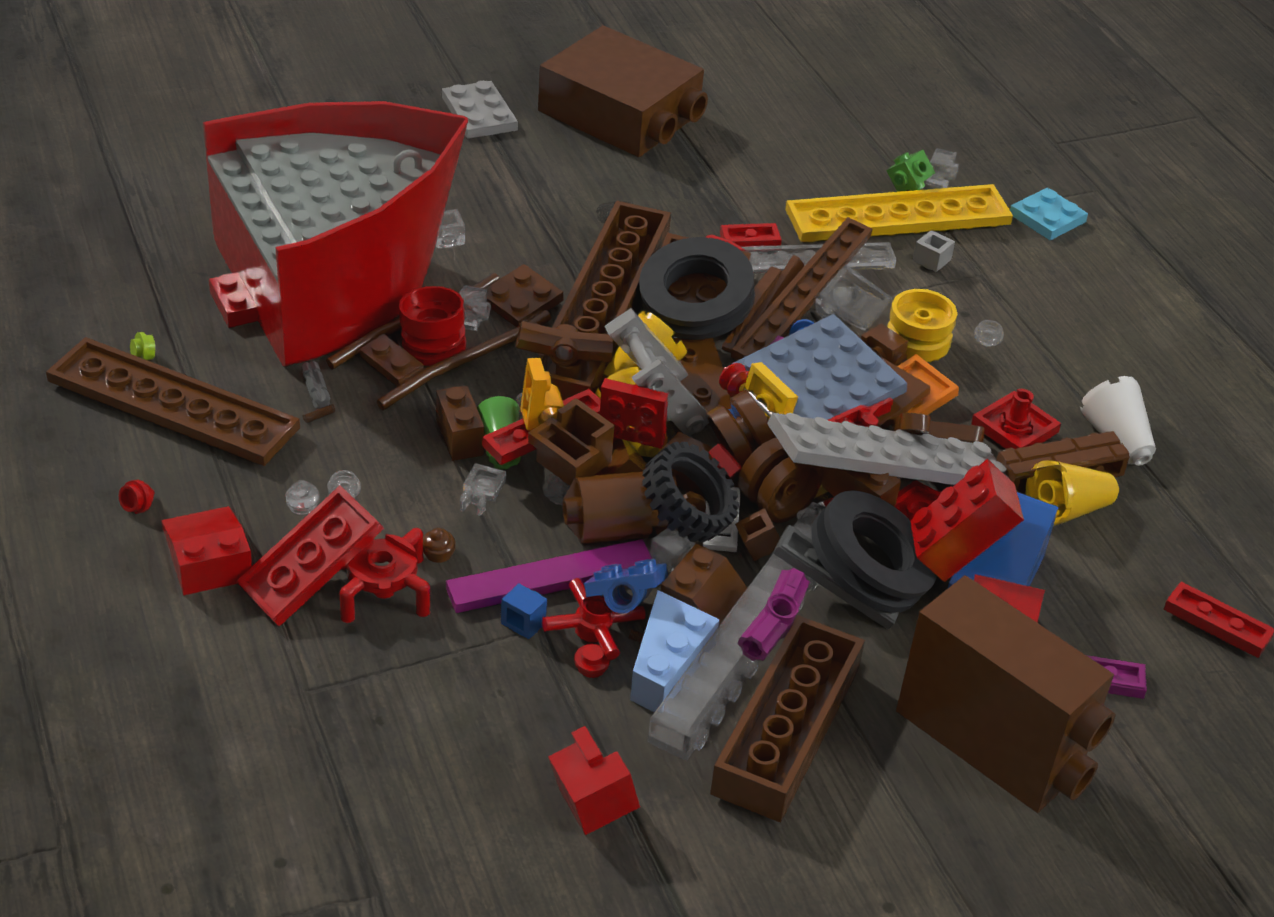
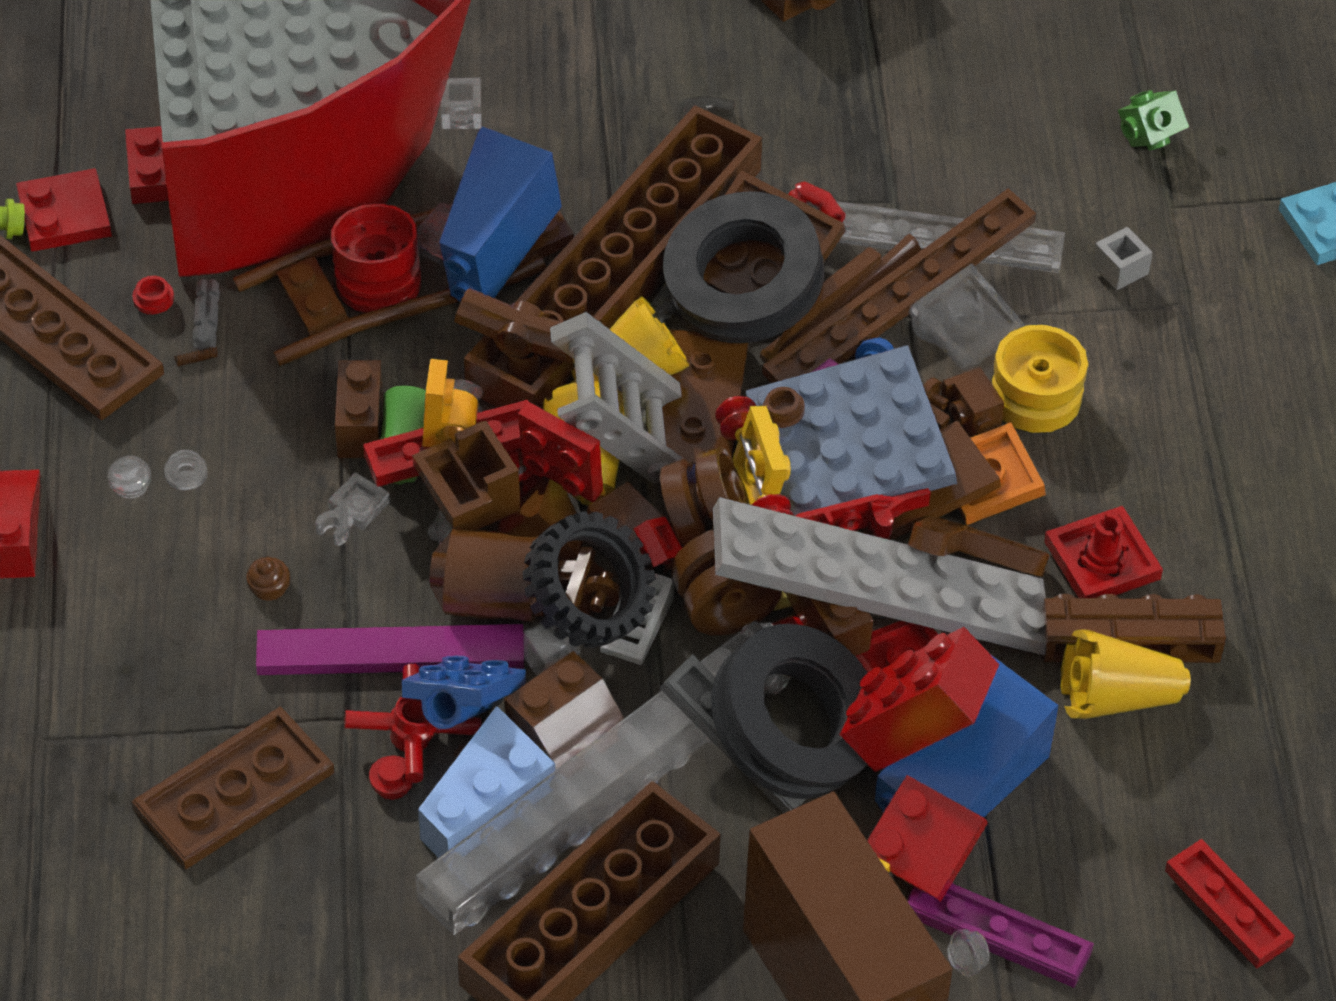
camera: 20 degrees right, 10 degrees up
red plate [236,485,384,627] -> none
red plate [340,528,430,623] -> none
blue plate [501,583,547,639] -> none
red plate [548,726,640,835] -> none
red plate [720,223,782,250] -> none
reddish brown plate [735,508,780,561] -> none
magenta piece [738,568,810,661] -> none
yellow plate [785,184,1013,242] -> none
clear plate [926,148,959,188] -> none
clear plate [974,320,1004,347] -> none
white cone [1080,376,1156,466] -> none
none -> red plate [16,168,112,252]
none -> reddish brown tile [131,706,335,870]
none -> red plate [132,276,174,314]
none -> blue slope [439,126,562,302]
none -> reddish brown plate [762,387,805,428]

